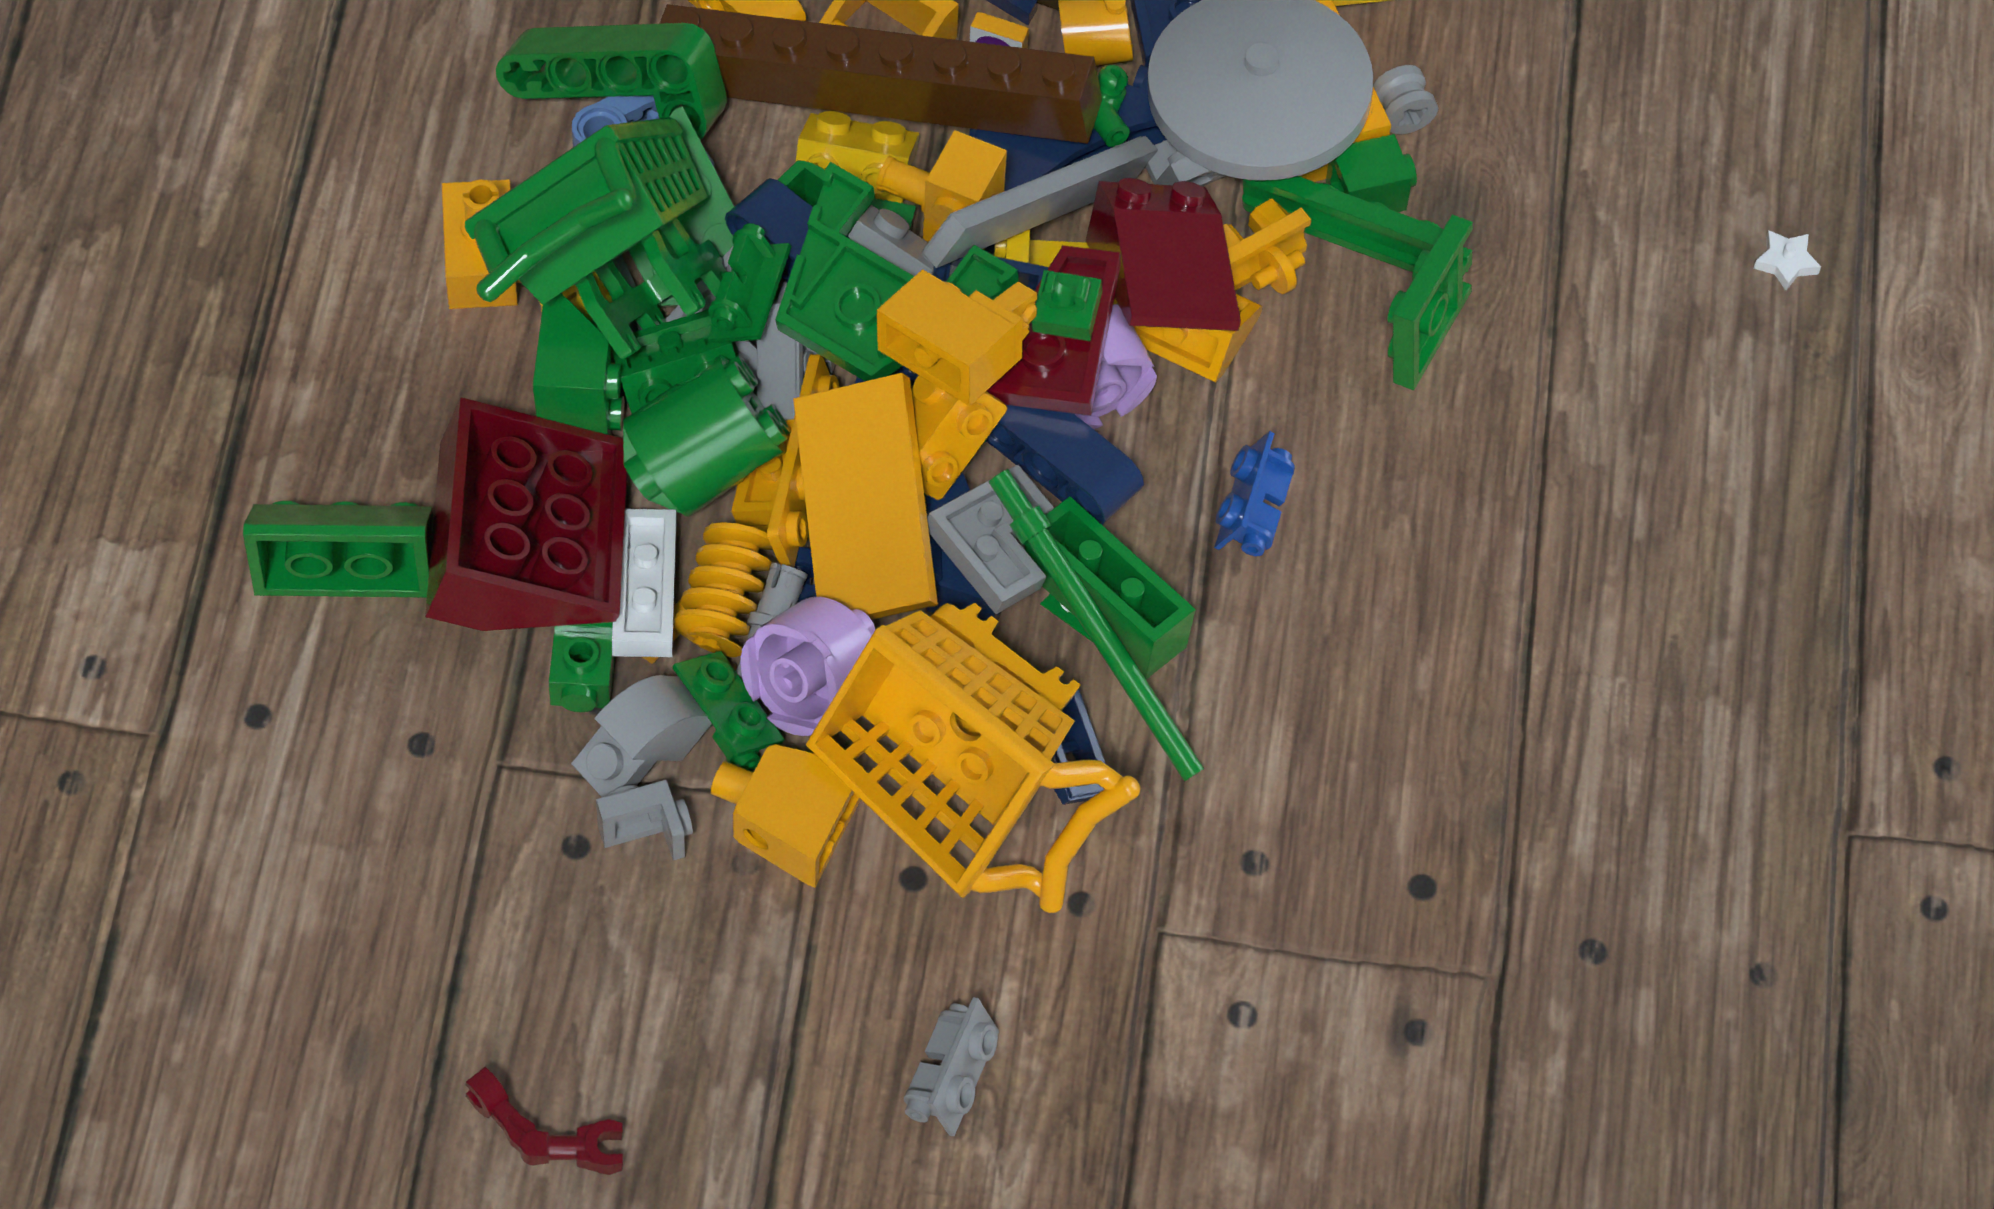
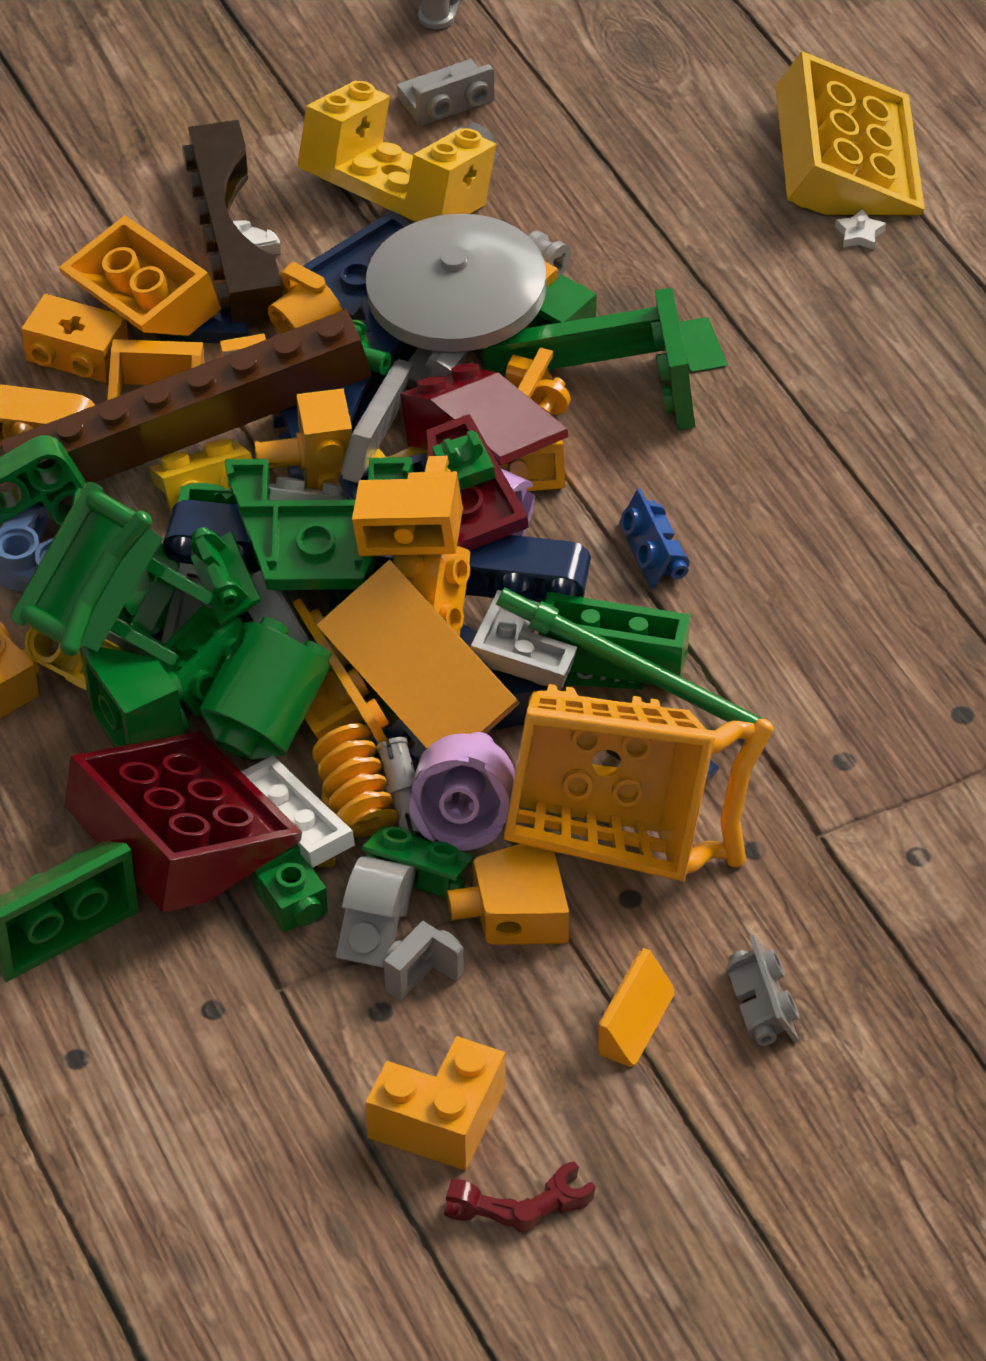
camera: 30 degrees left, 10 degrees down
none -> light orange brick [365,1036,506,1171]
none -> light orange slope [598,948,674,1067]
none -> green sticker [679,317,728,372]
none -> yellow slope [775,51,925,215]

